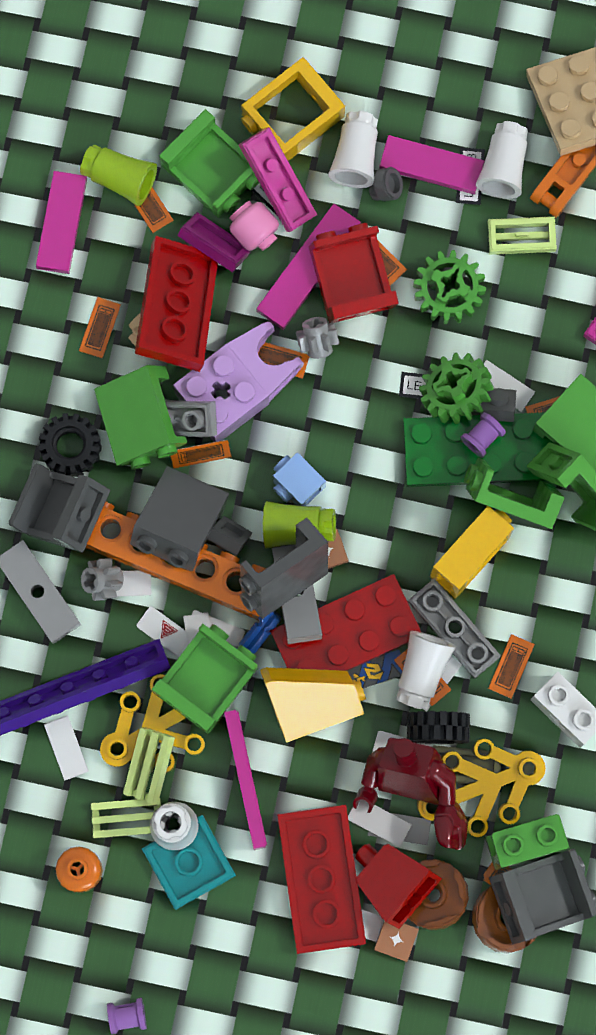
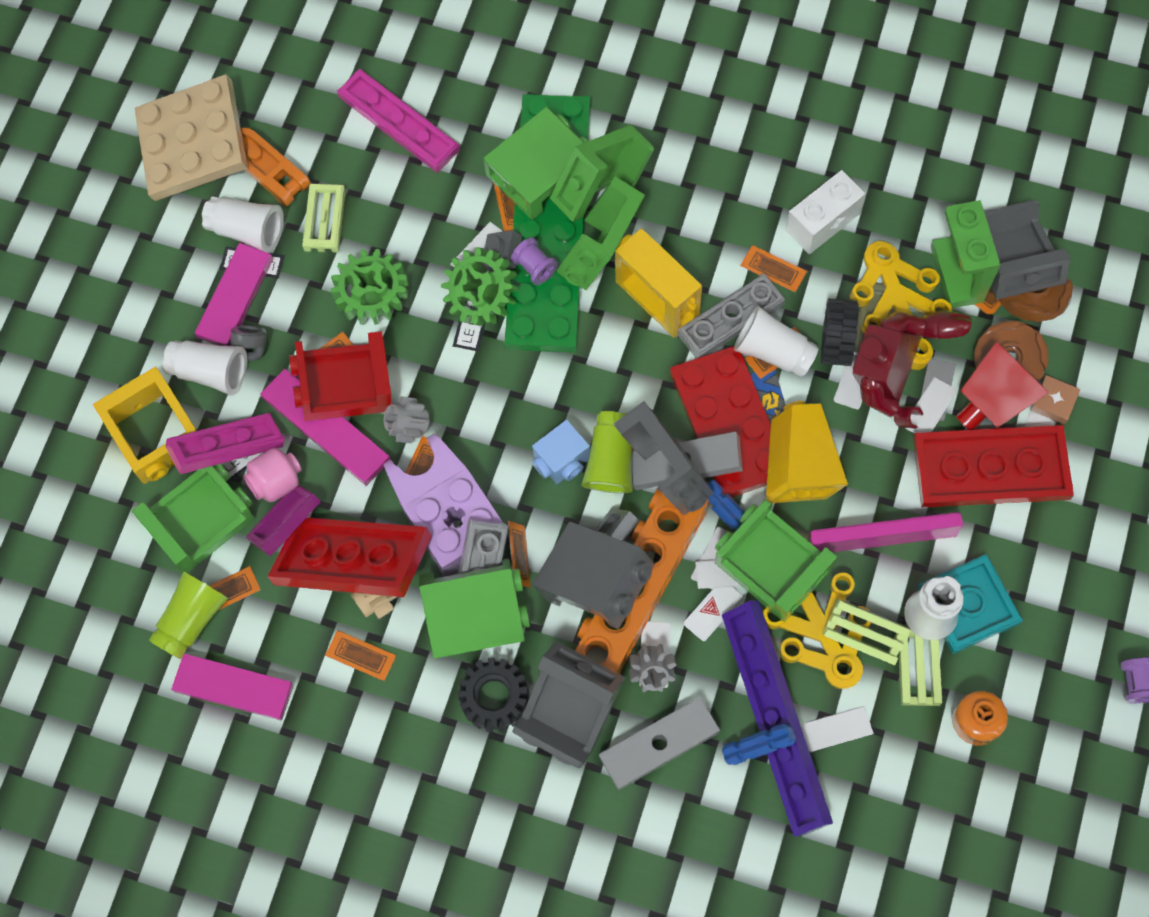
camera: 80 degrees left, 10 degrees down
none -> blue axle [722,724,796,765]

